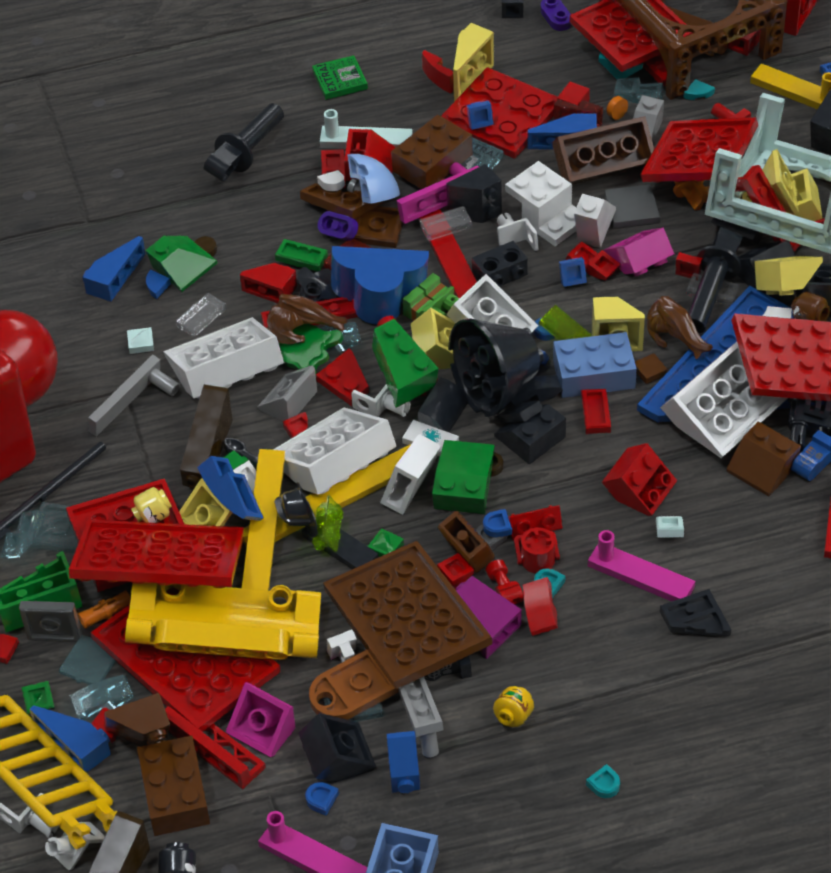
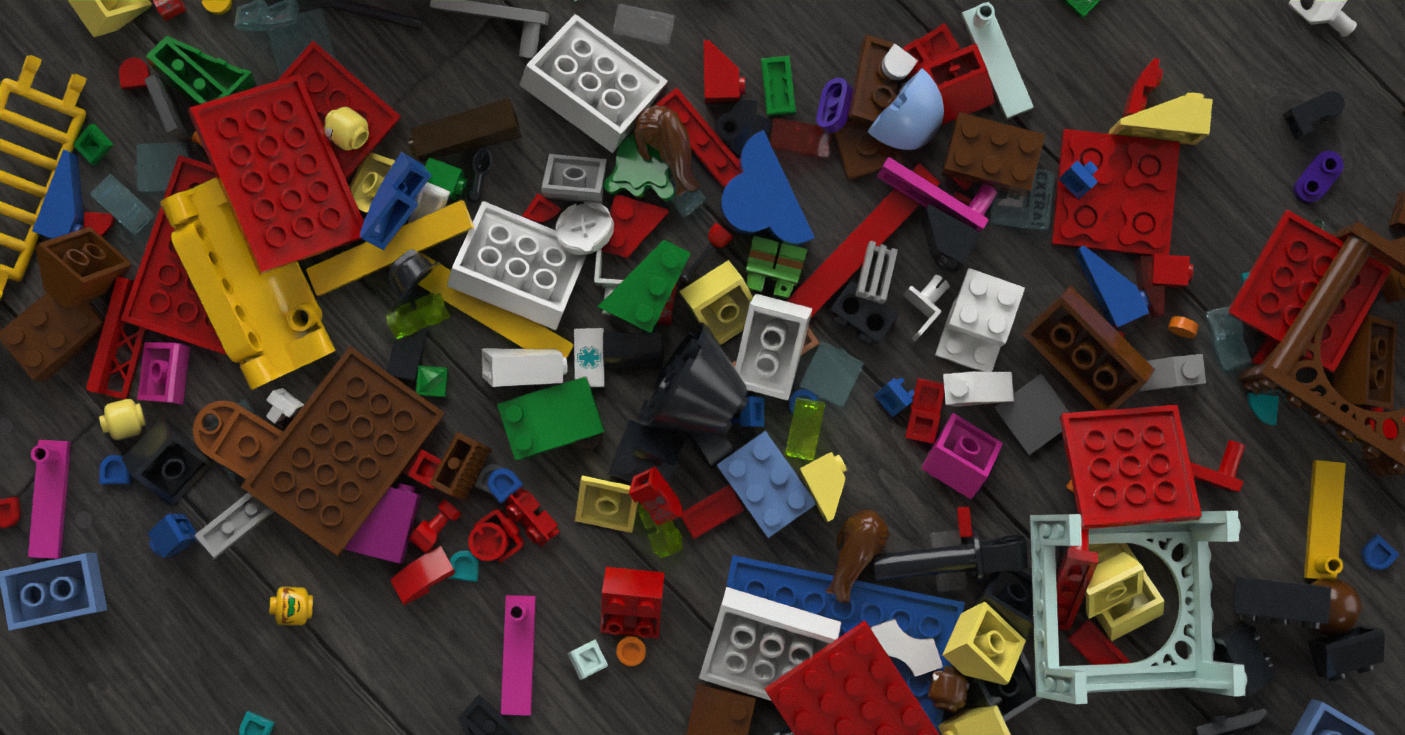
camera: 65 degrees right, 35 degrees up
clear tile [420,206,472,241] -> none
reddish brown tile [635,353,667,384] -> none
none -> light yellow head [99,399,146,440]
none -> white tile [556,201,614,255]
none -> light yellow slope [575,476,639,533]
none -> orange tile [616,636,646,666]
none -> red leg [629,467,682,526]
none -> clear neon green hinge [638,503,683,559]
none -> clear light blue piece [799,341,864,408]
none -> light grey tile [855,241,898,304]

